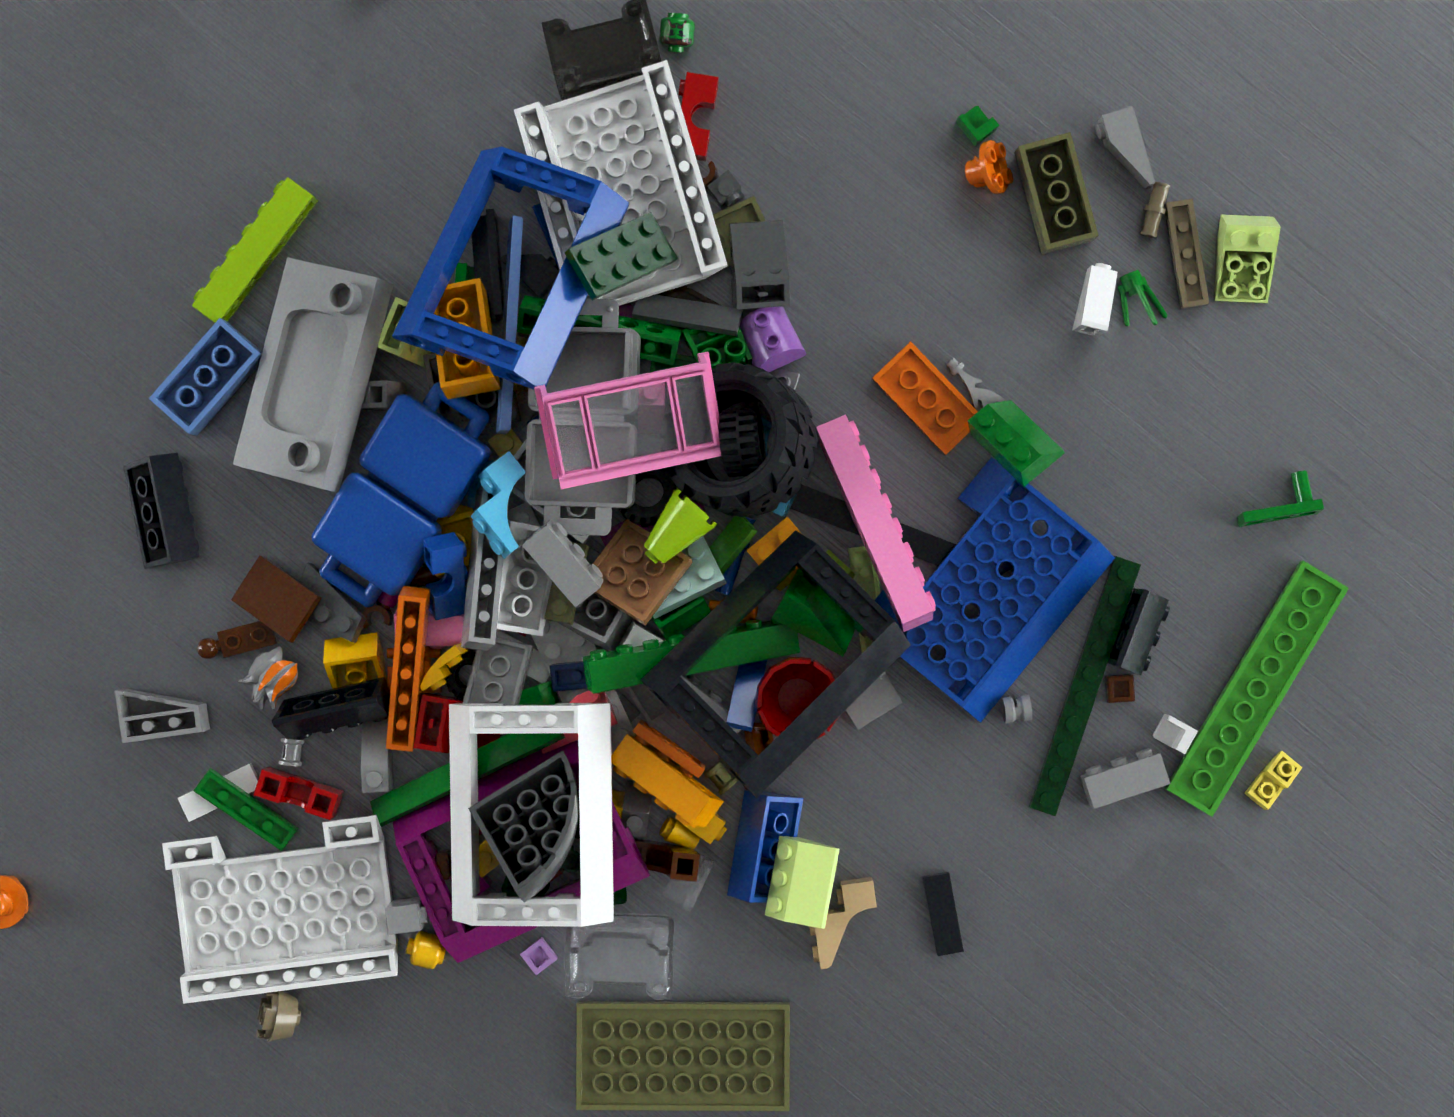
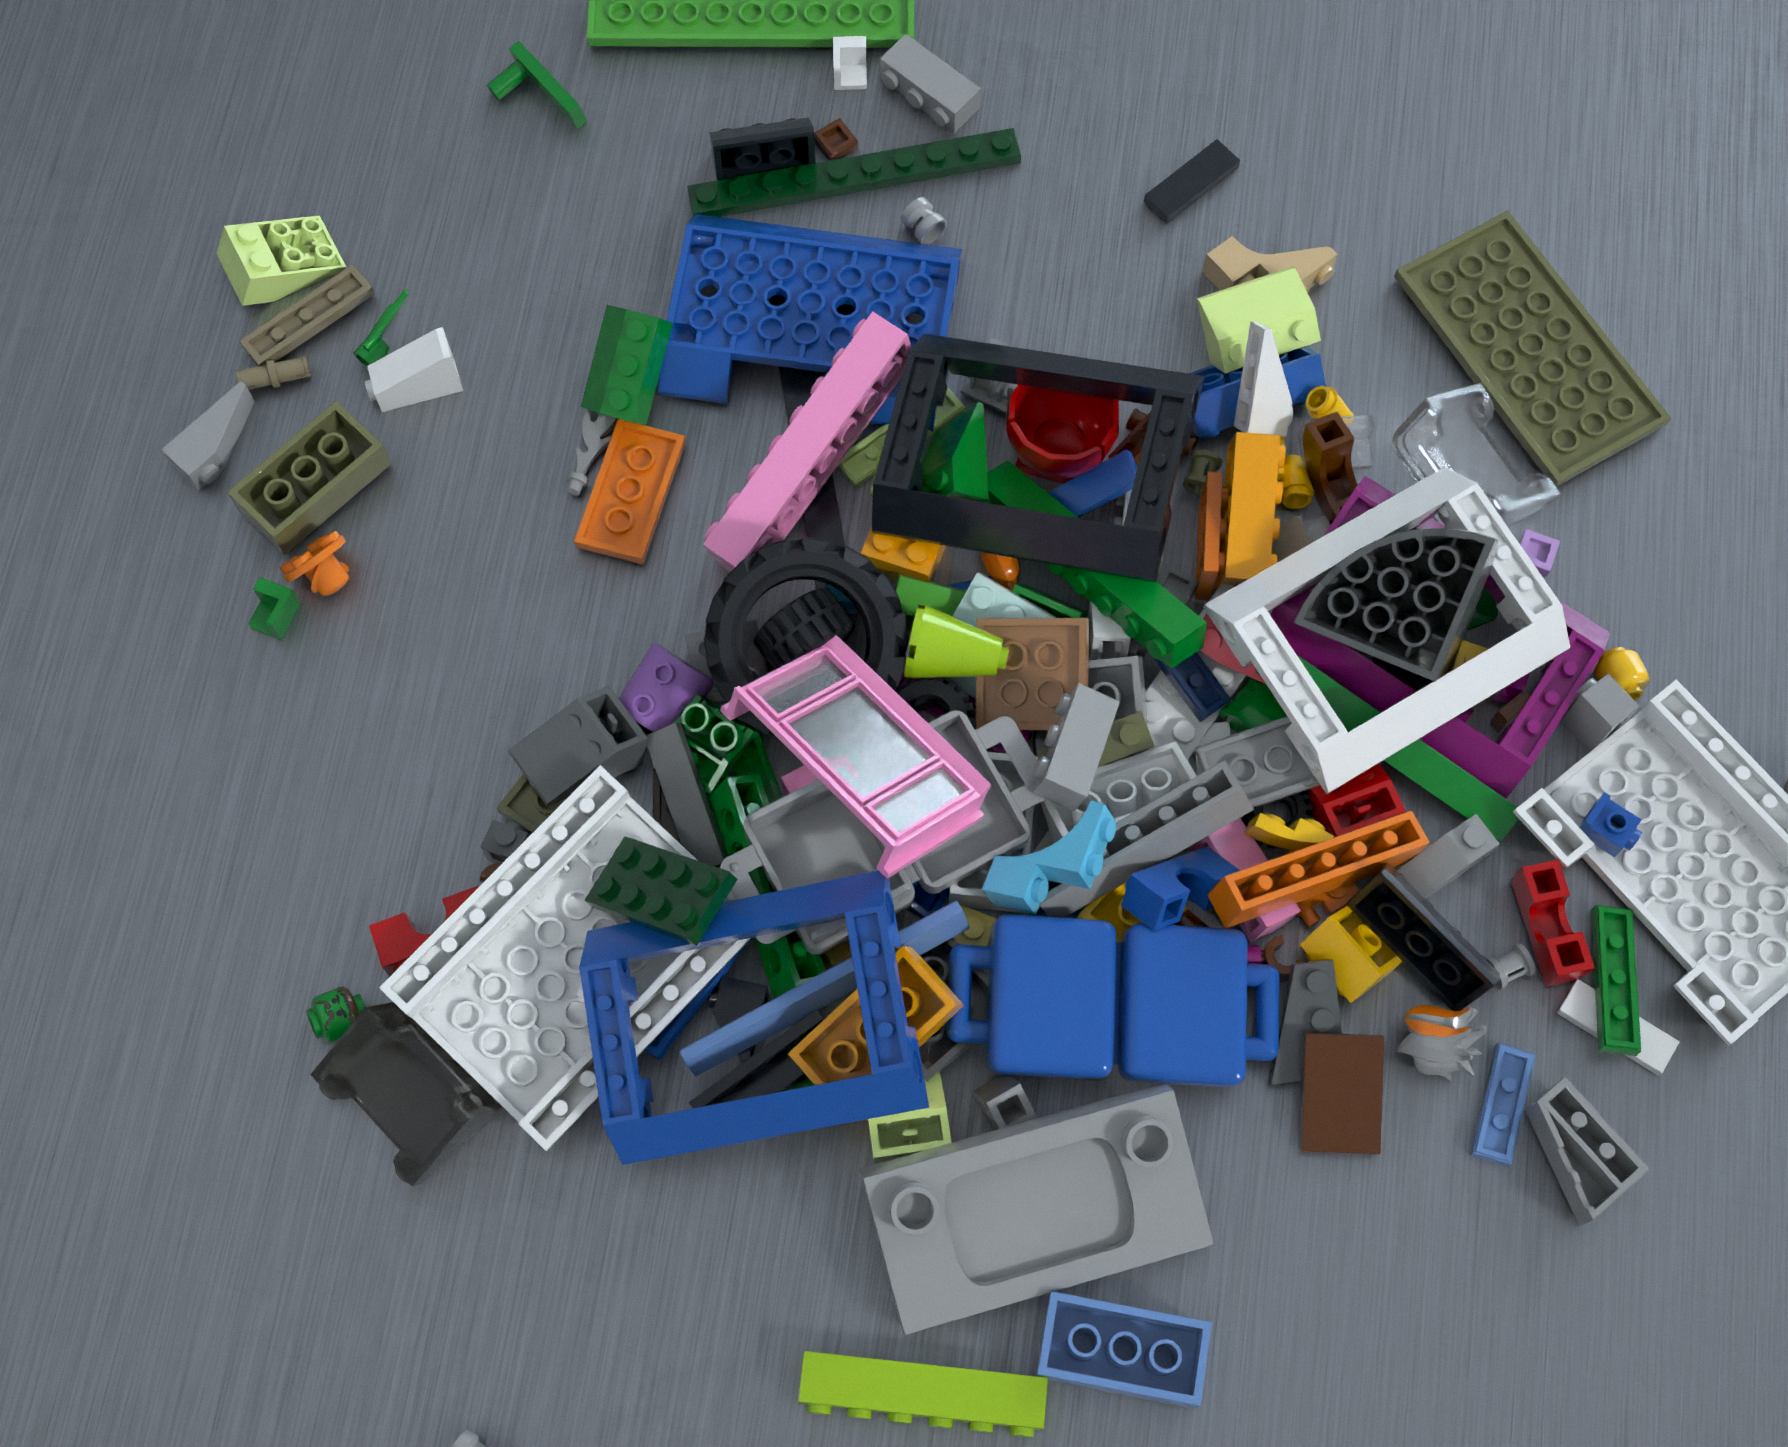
camera: 120 degrees left, 20 degrees down
black slope [123,453,199,569] -> none
reddish brown plate [197,621,277,659] -> none
none -> white slope [1234,322,1293,436]
none -> yellow cone [1306,386,1354,427]
none -> medium blue tile [1470,1043,1536,1167]
none -> blue brick [1579,792,1642,857]

